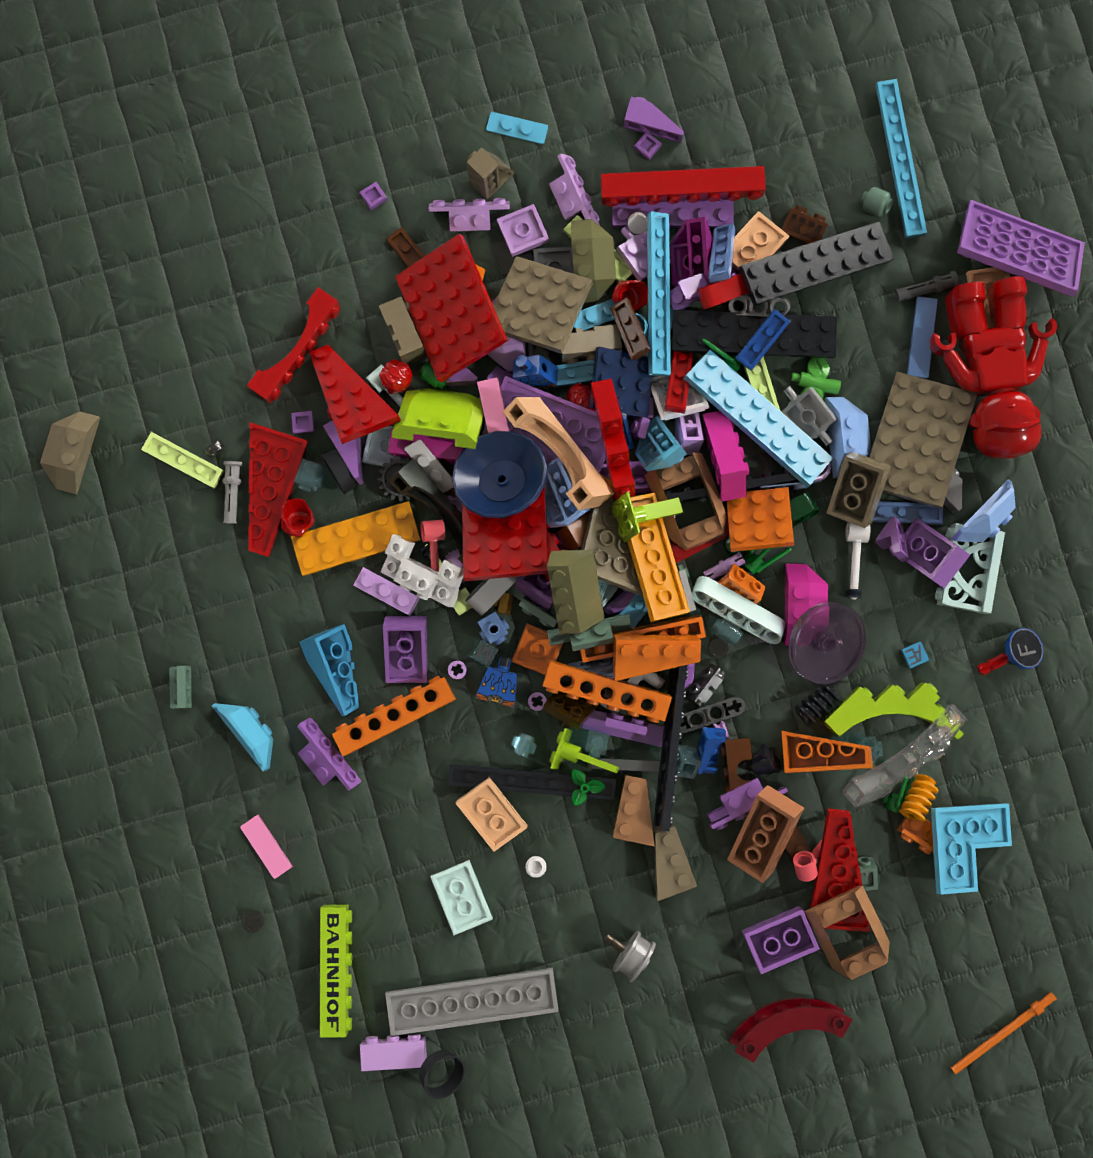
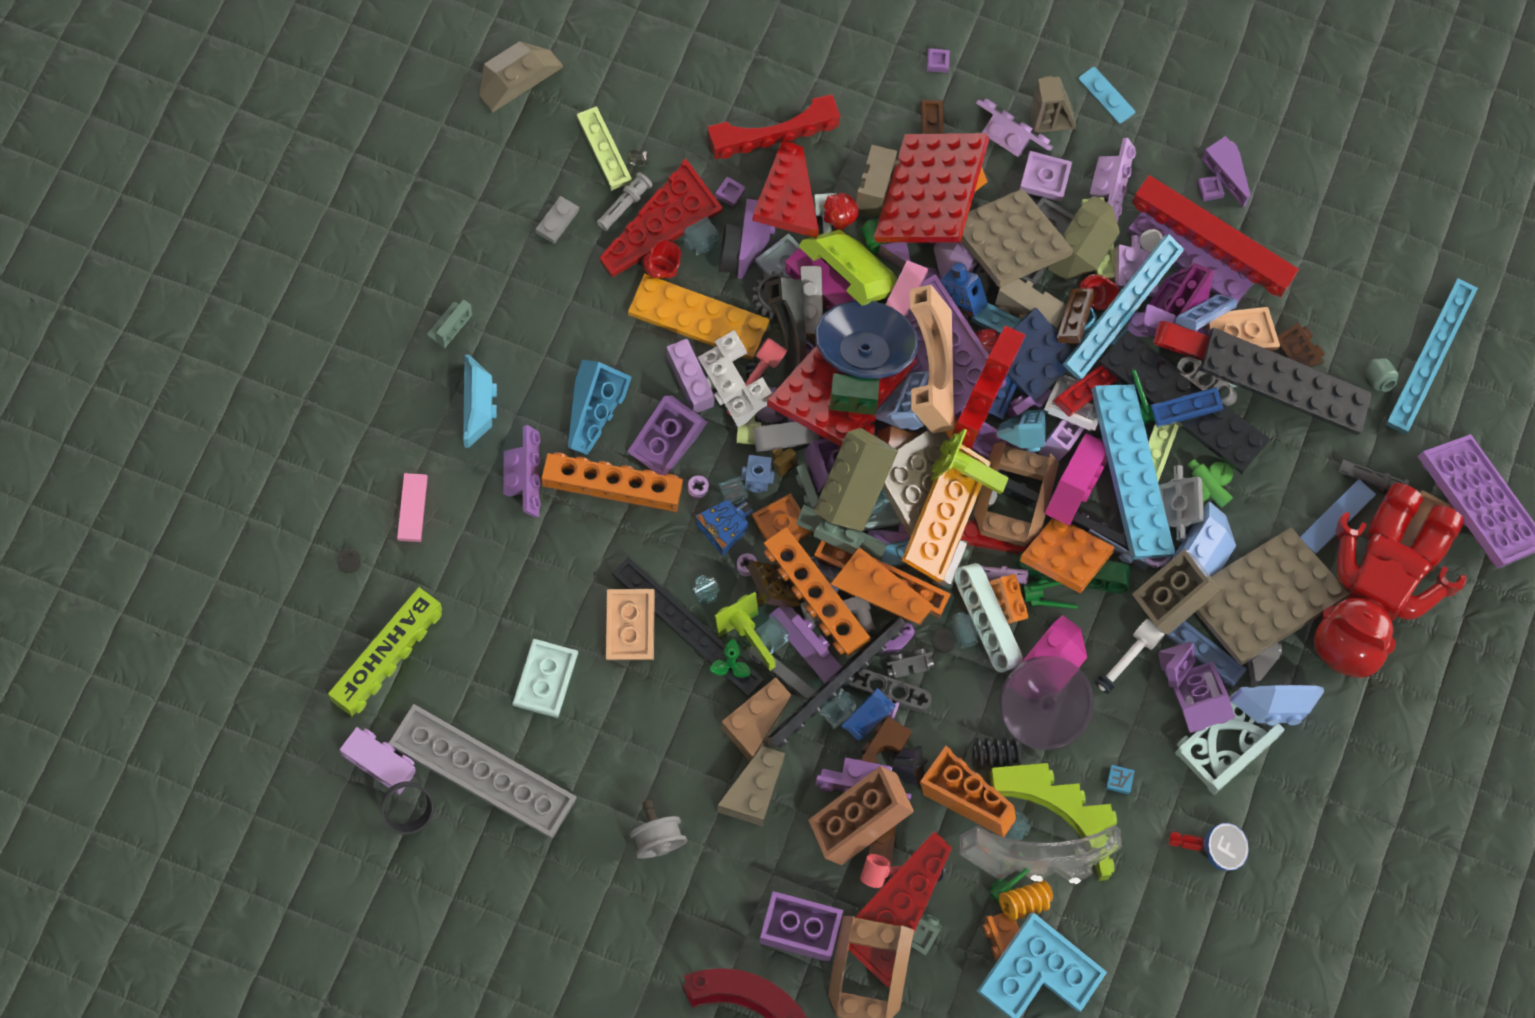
camera: 30 degrees right, 15 degrees down
white plate [526,856,546,878] -> none
medium azure piece [574,299,616,331] -> none
none -> light grey plate [536,196,579,244]
none -> dark green brick [829,373,879,415]

